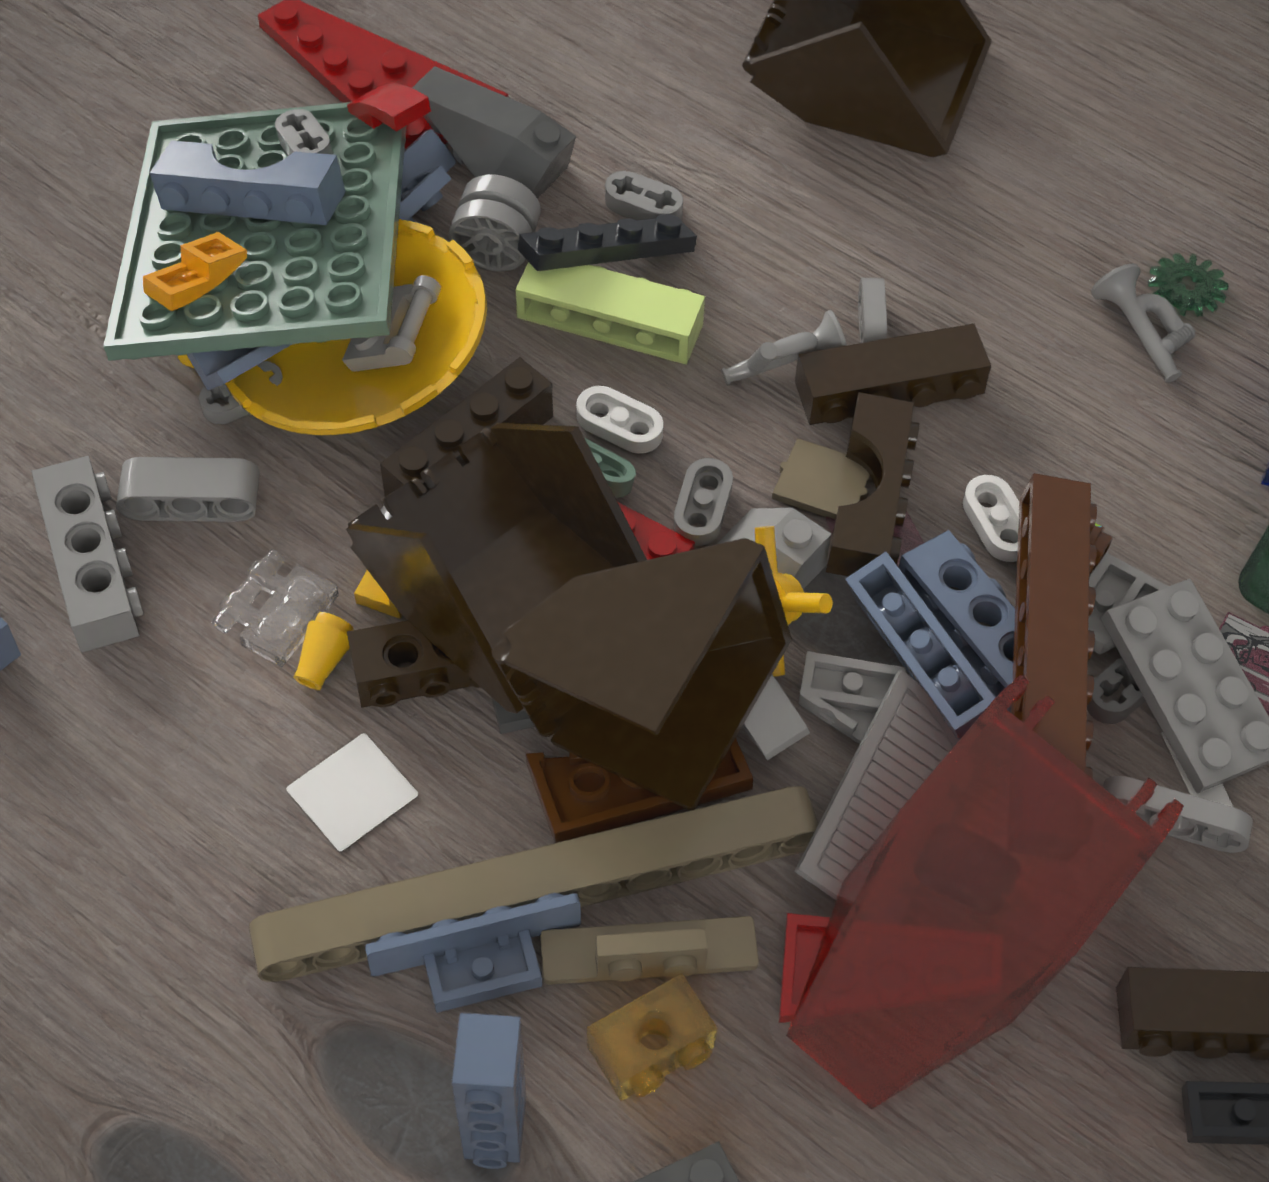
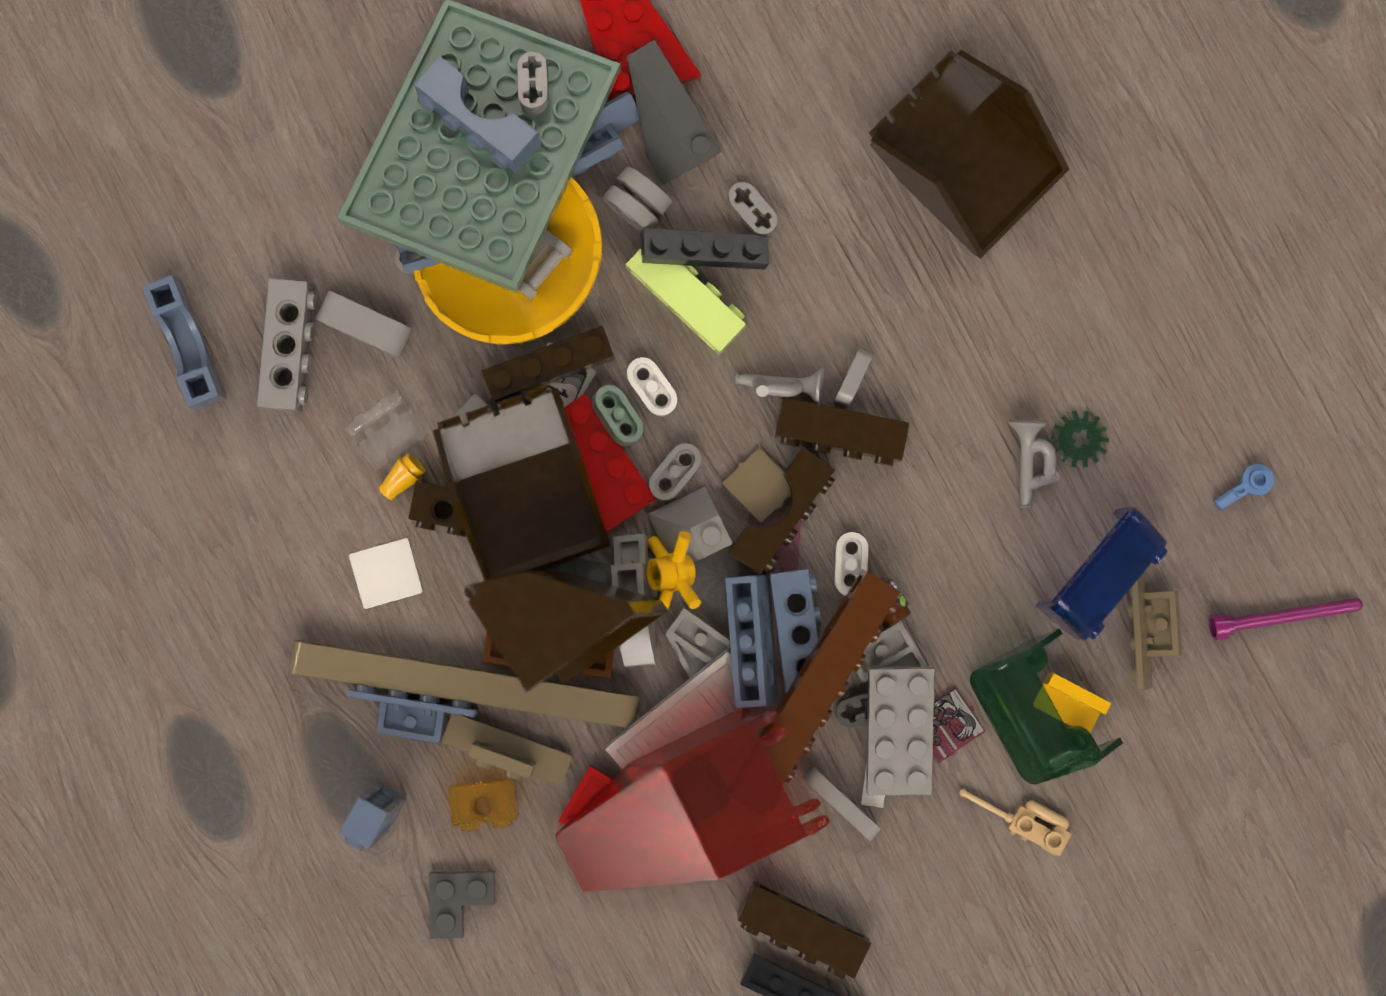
camera: 25 degrees right, 30 degrees up
light orange slope [143,232,247,311] -> none
red slope [347,83,431,132] -> none

